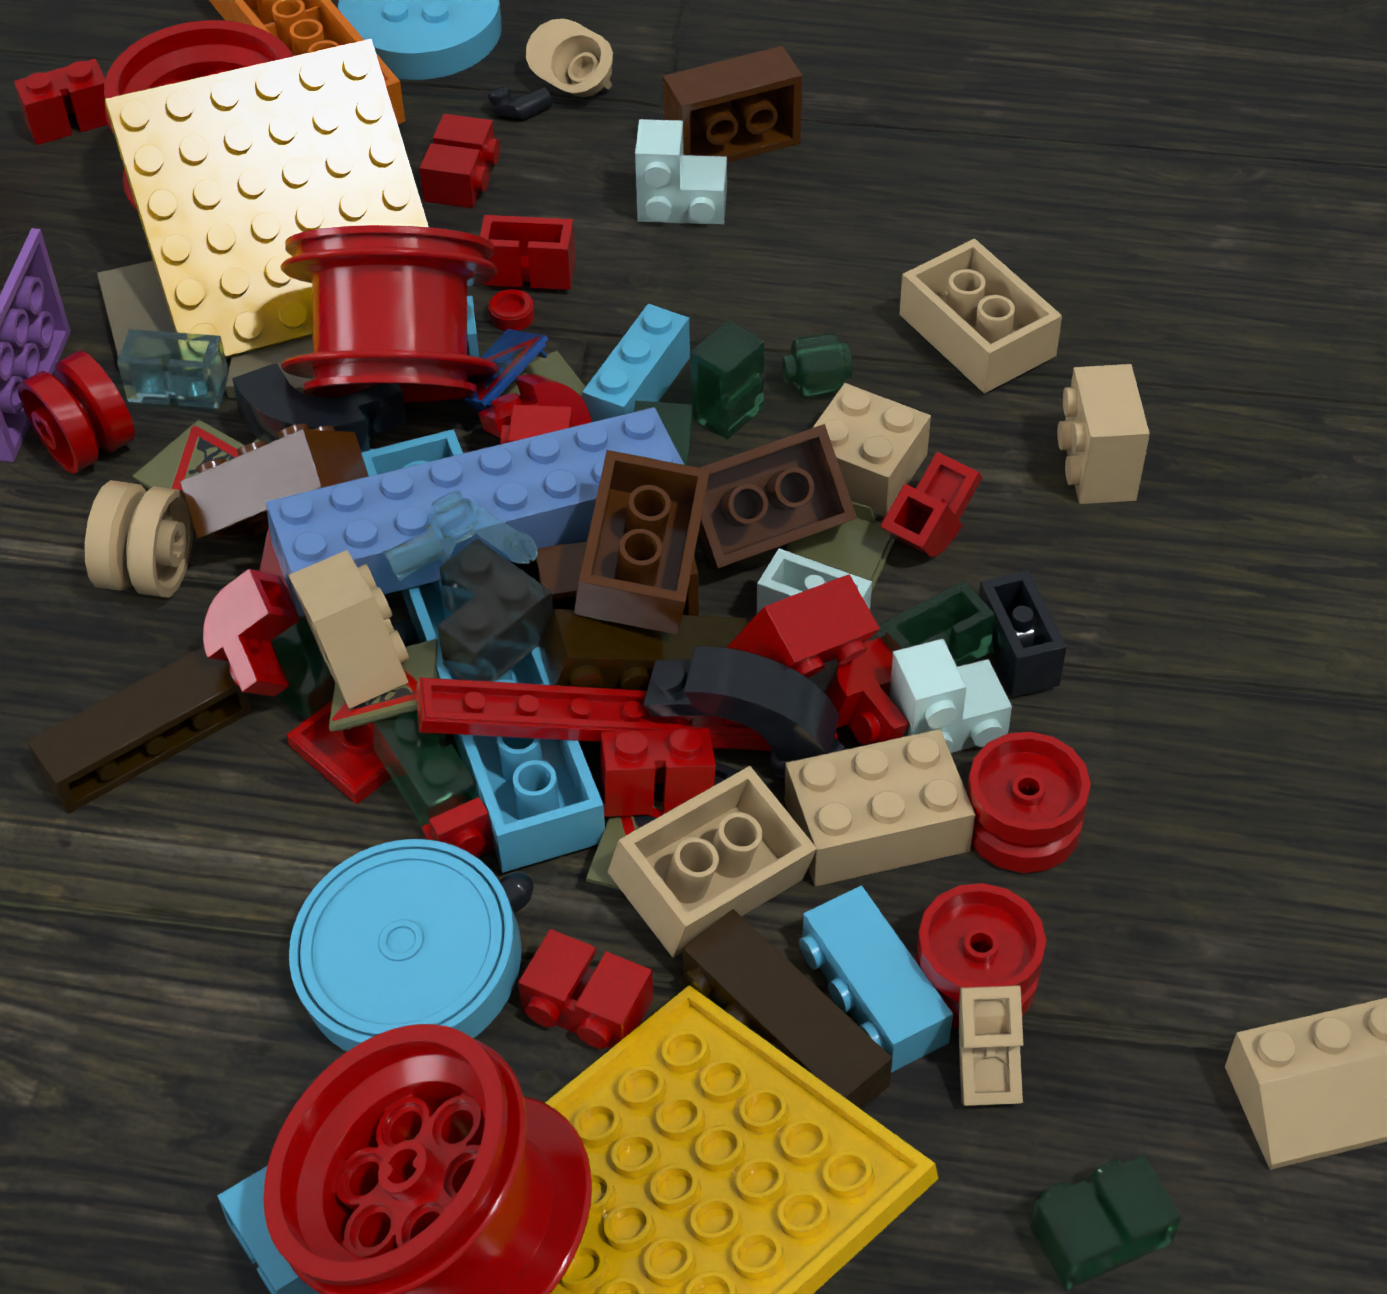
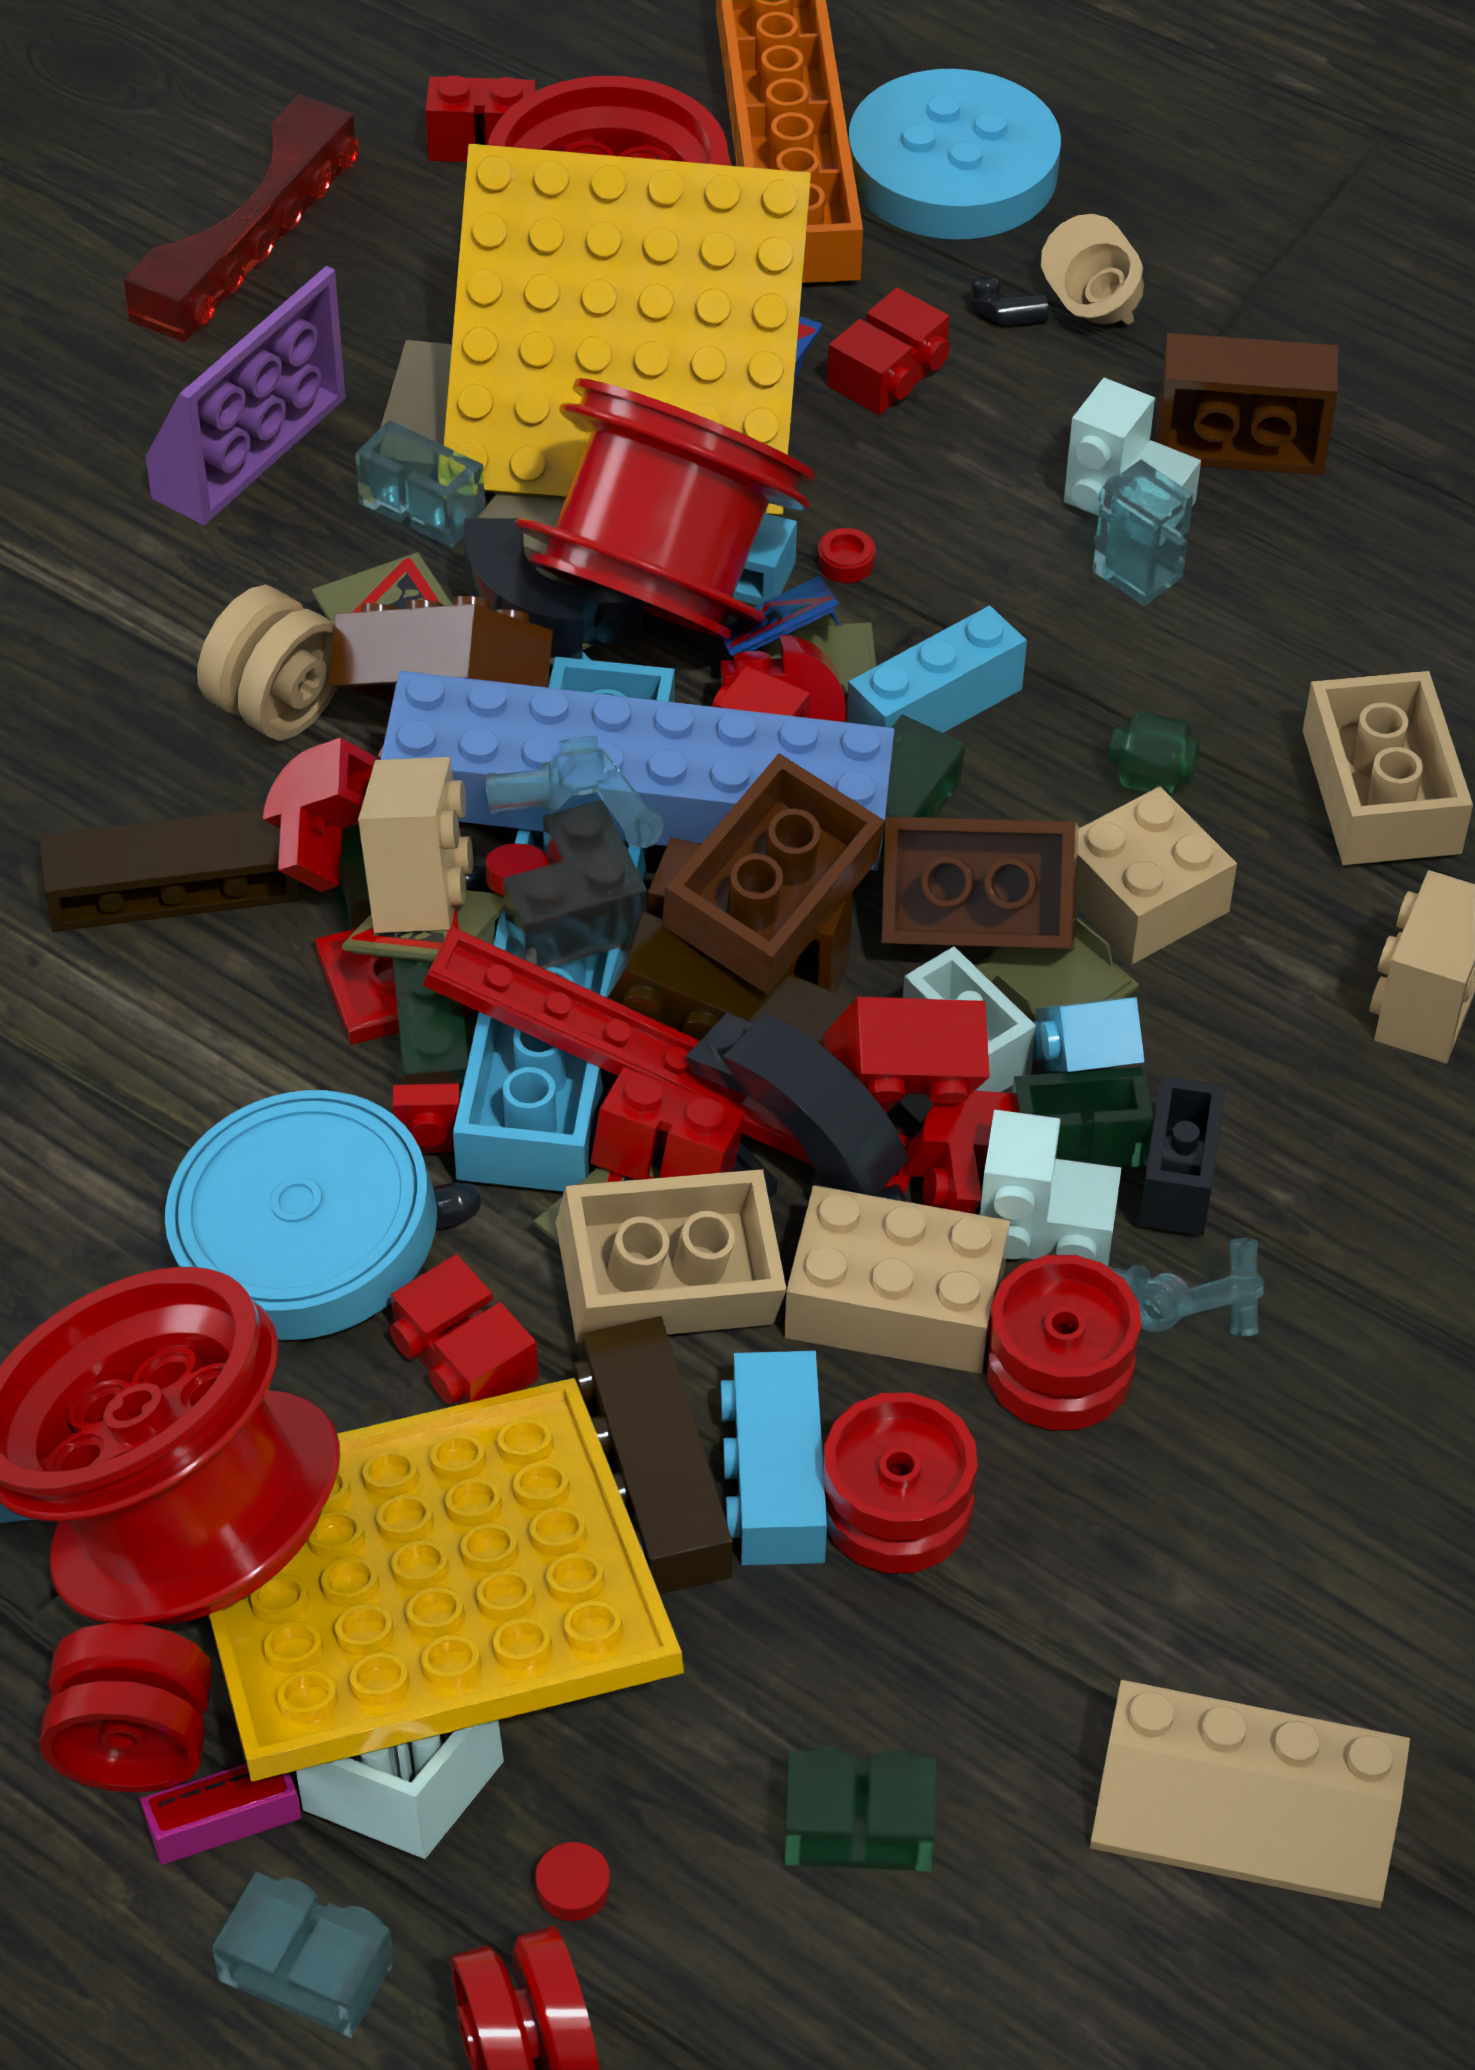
camera: 25 degrees right, 0 degrees up
red wheel [18,350,135,474] -> none
red piece [480,215,576,290] -> none
clear green piece [691,320,764,440] -> none
red brick [880,452,983,557] -> none
tan slope [959,985,1023,1106] -> none
none -> red tile [486,844,549,899]
none -> medium azure piece [1033,997,1144,1072]
none -> clear light blue piece [1093,459,1194,606]
none -> clear light blue pin [1107,1238,1264,1336]

